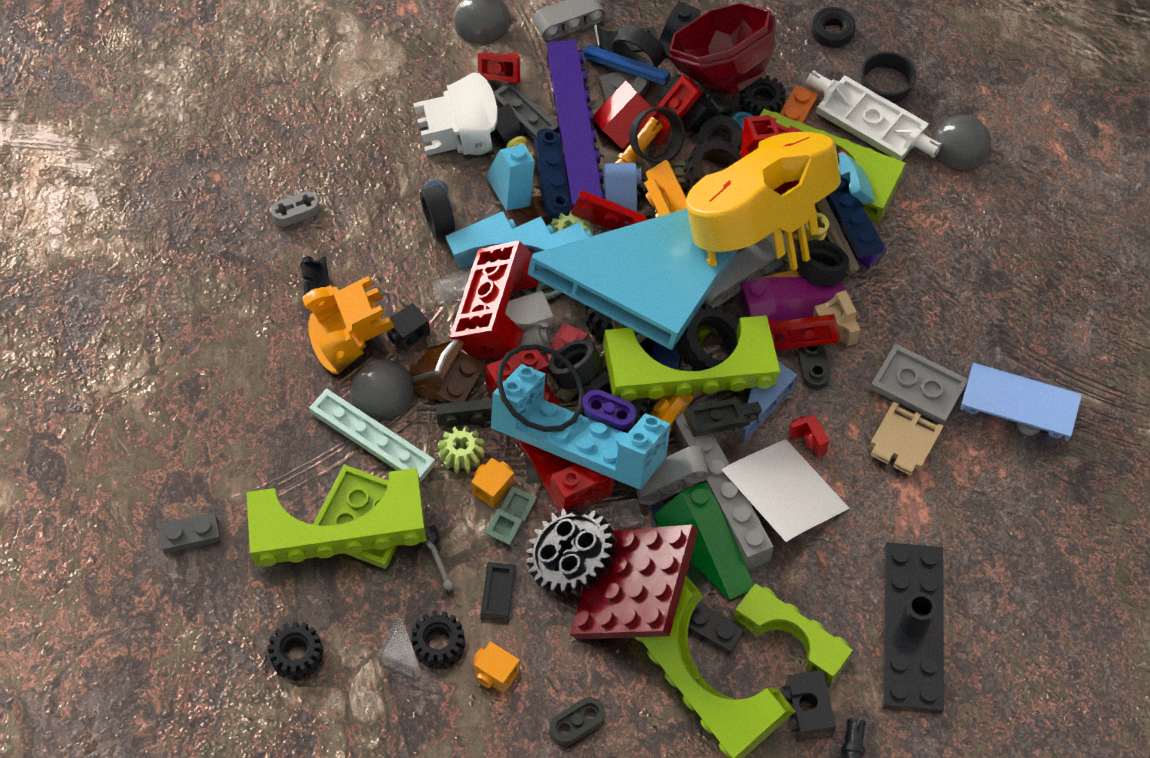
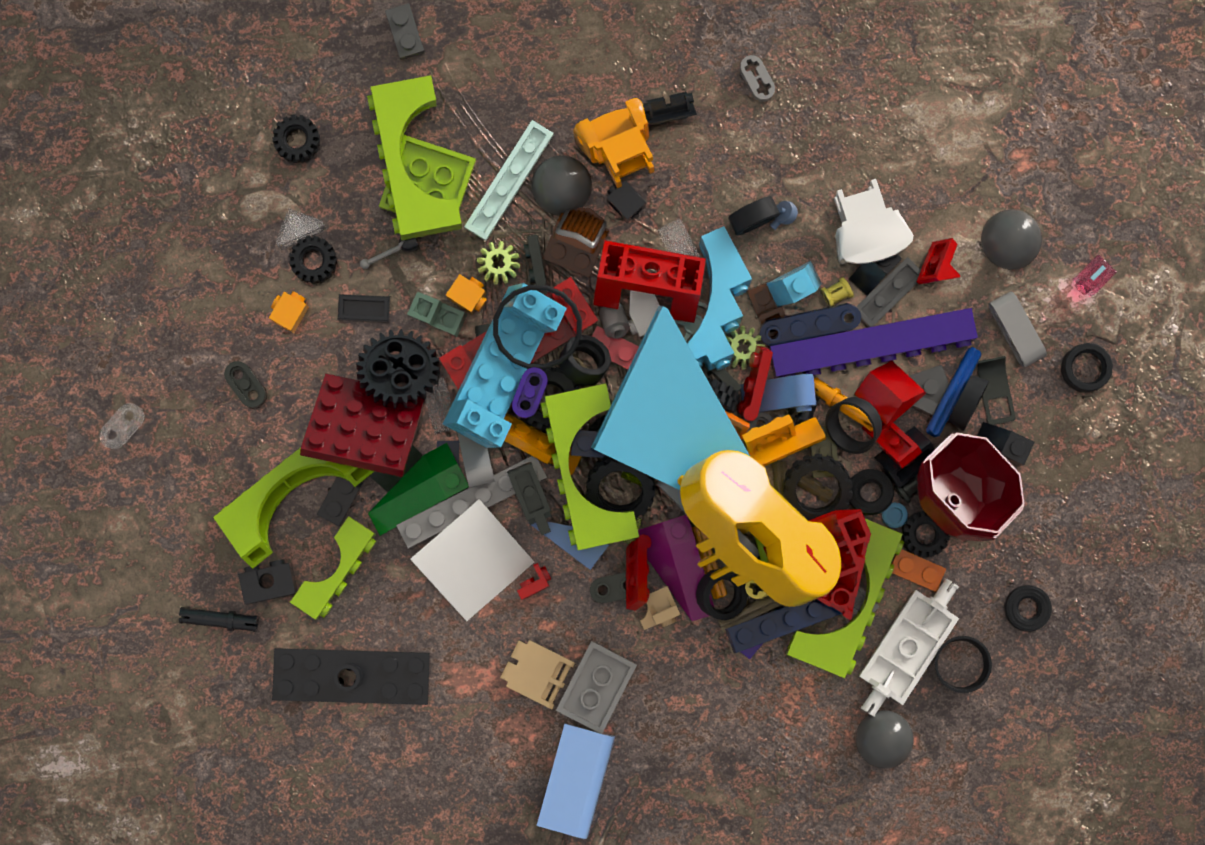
camera: 80 degrees right, 25 degrees up
medium azure slope [839,152,874,204] -> none

